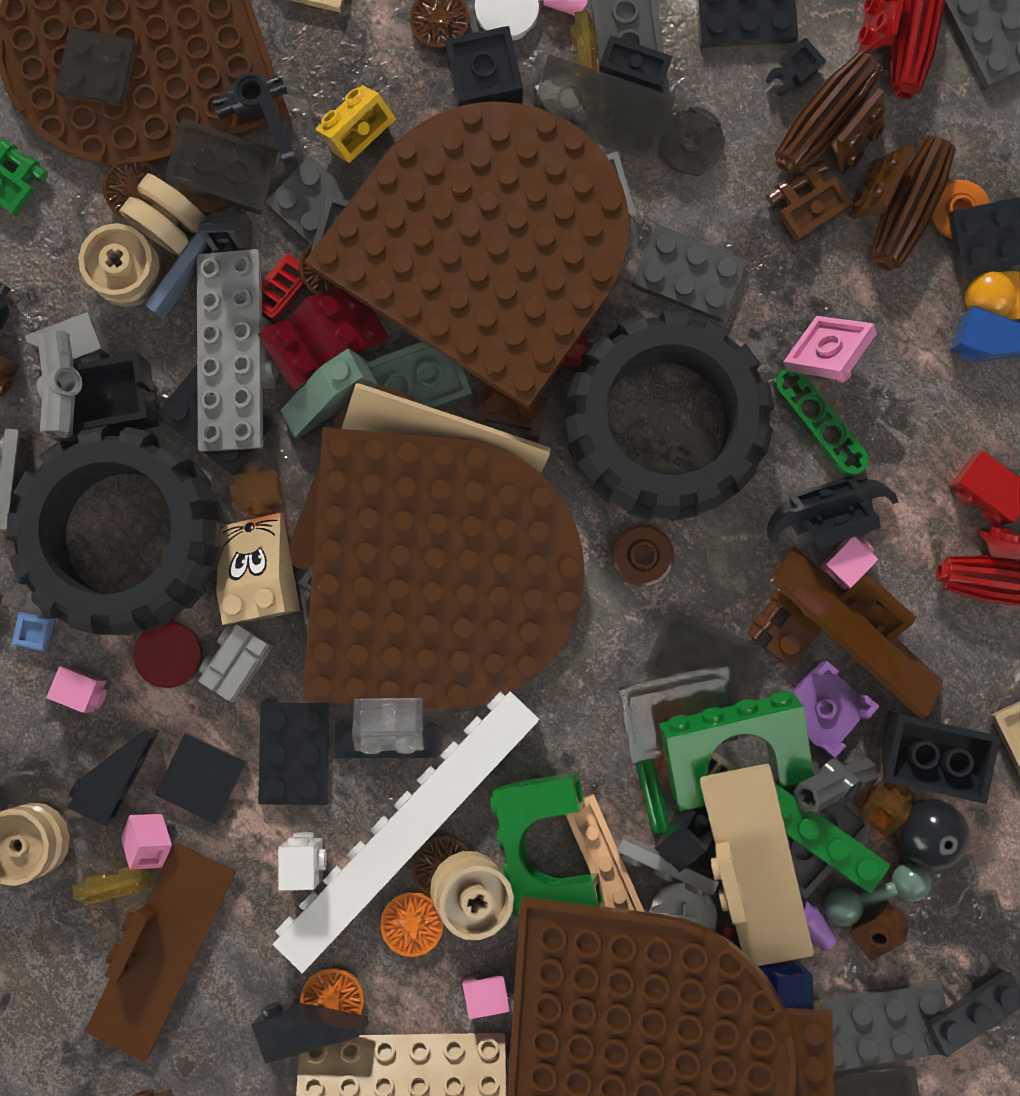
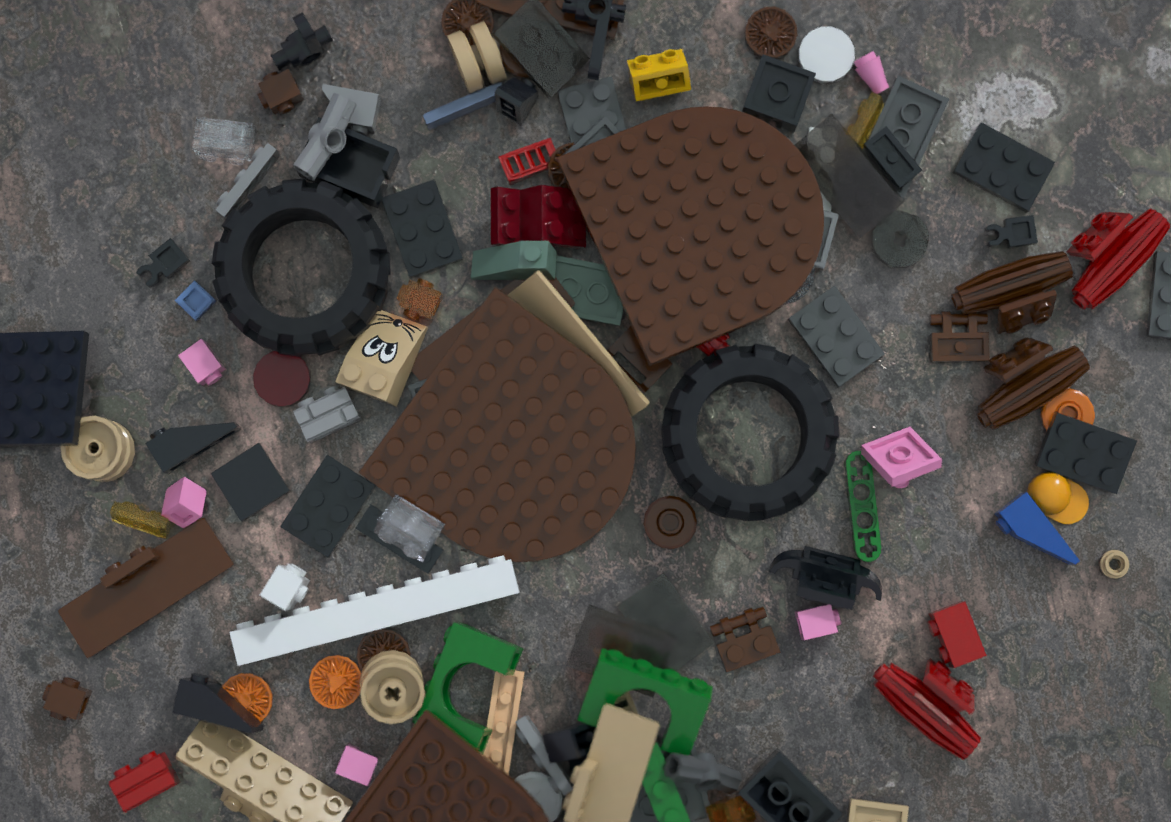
camera: 30 degrees right, 0 degrees up
tan wheel [78,223,163,307] -> none
light grey bracket [197,249,279,452] -> none
green axle [630,733,669,834] -> none
reddish brown bracket [770,547,943,719] -> none
medium lavender panel [793,661,879,758] -> none

